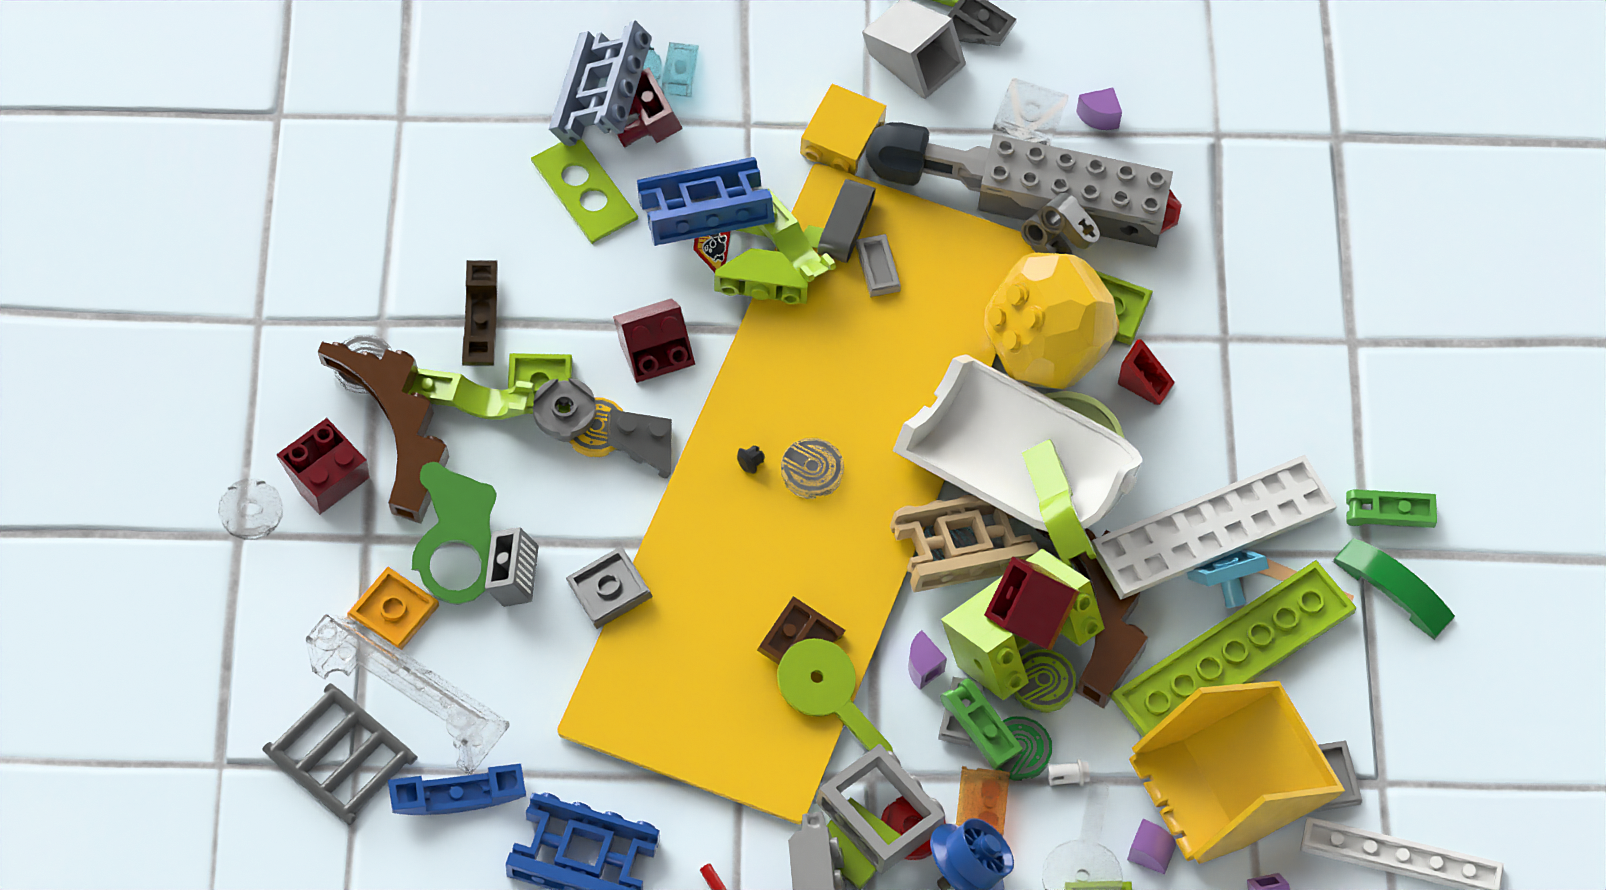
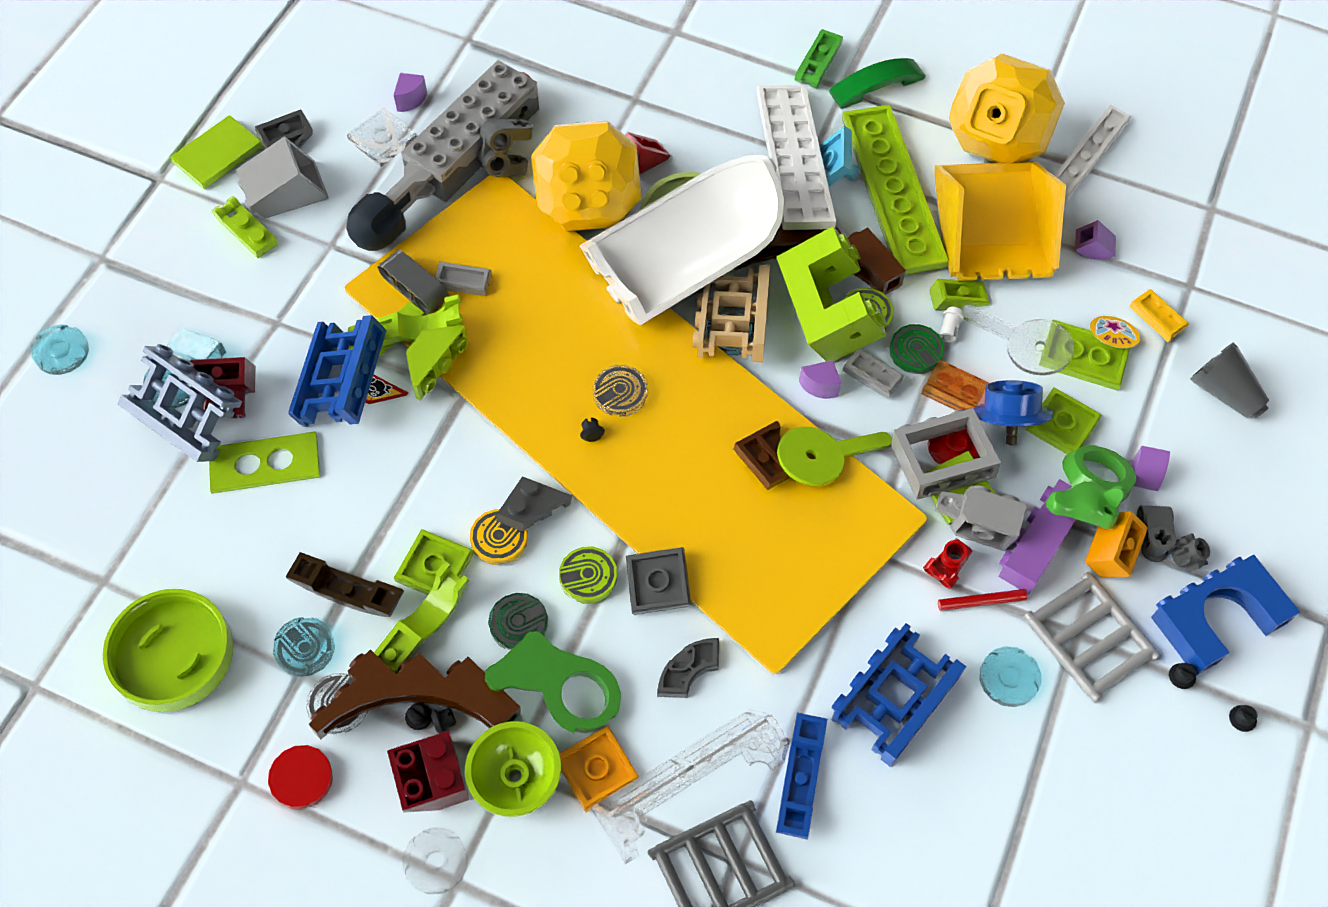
camera: 65 degrees left, 0 degrees up
dark grey brick [485,527,539,607] -> none
flat silver plate [533,378,596,442] -> none
dark red slope [613,298,696,383] -> none
yellow panel [800,83,887,175] -> none
bright green plate [940,678,1023,770] -> none
dark red slope [984,556,1080,651] -> none
piece [1022,439,1097,569] -> none
medium lavender brick [1127,819,1177,875] -> none
none -> lime piece [102,589,233,712]
none -> lime plate [212,196,278,259]
none -> red tile [268,745,333,810]
none -> clear light blue tile [273,617,335,677]
none -> black piece [405,703,432,730]
none -> black piece [430,708,456,734]
none -> lime hat [465,721,561,817]
none -> tile [488,593,548,650]
none -> tile [559,546,617,604]
none -> dark grey tile [657,638,719,698]
none -> red plate [923,538,973,589]
none -> lime slope [929,278,990,311]
none -> yellow rock [949,53,1065,163]

